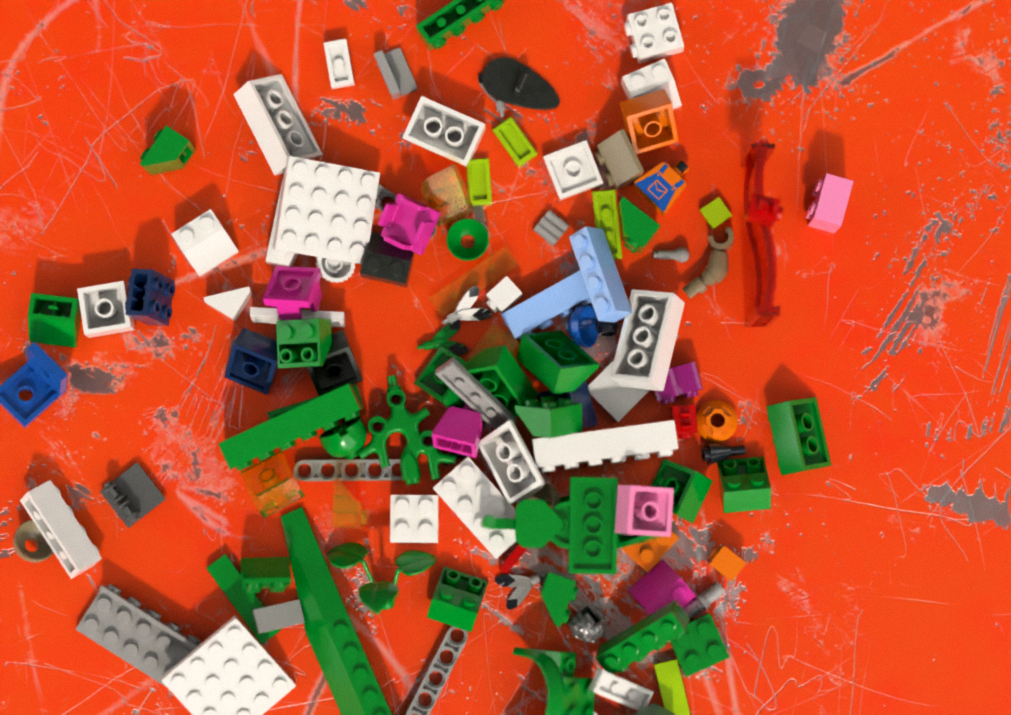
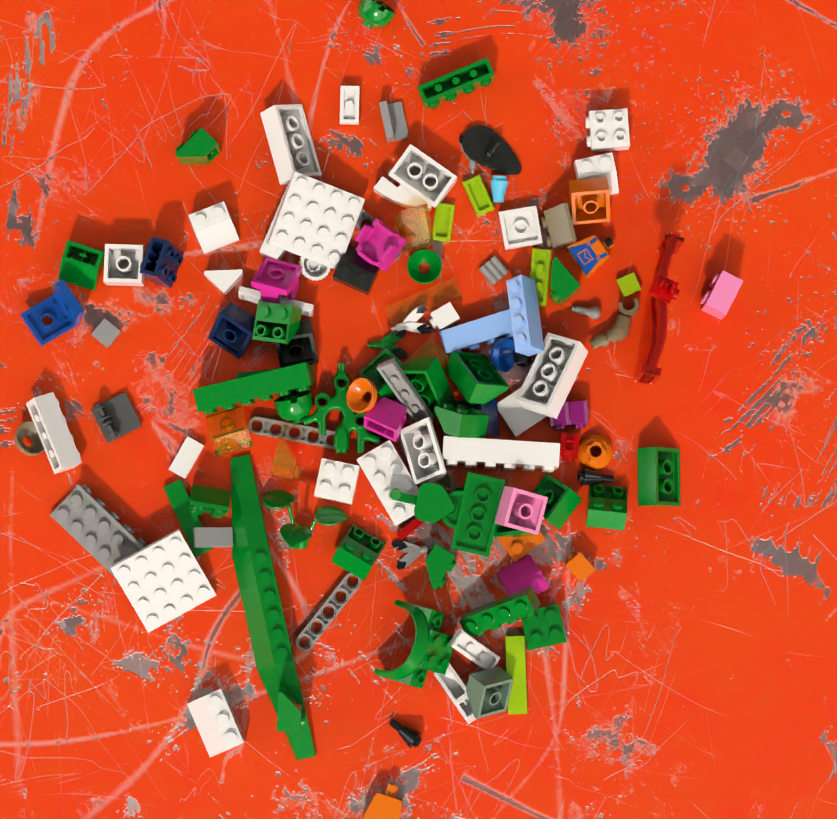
camera: 15 degrees right, 0 degrees up
flat silver piece [568,605,606,643] -> none
light grey pin [682,581,726,621] -> none
none -> light grey piece [91,318,121,348]
none -> white tile [168,436,204,479]
none -> orange piece [346,378,377,413]
none -> white slope [373,176,432,212]
none -> medium azure cone [490,175,509,203]

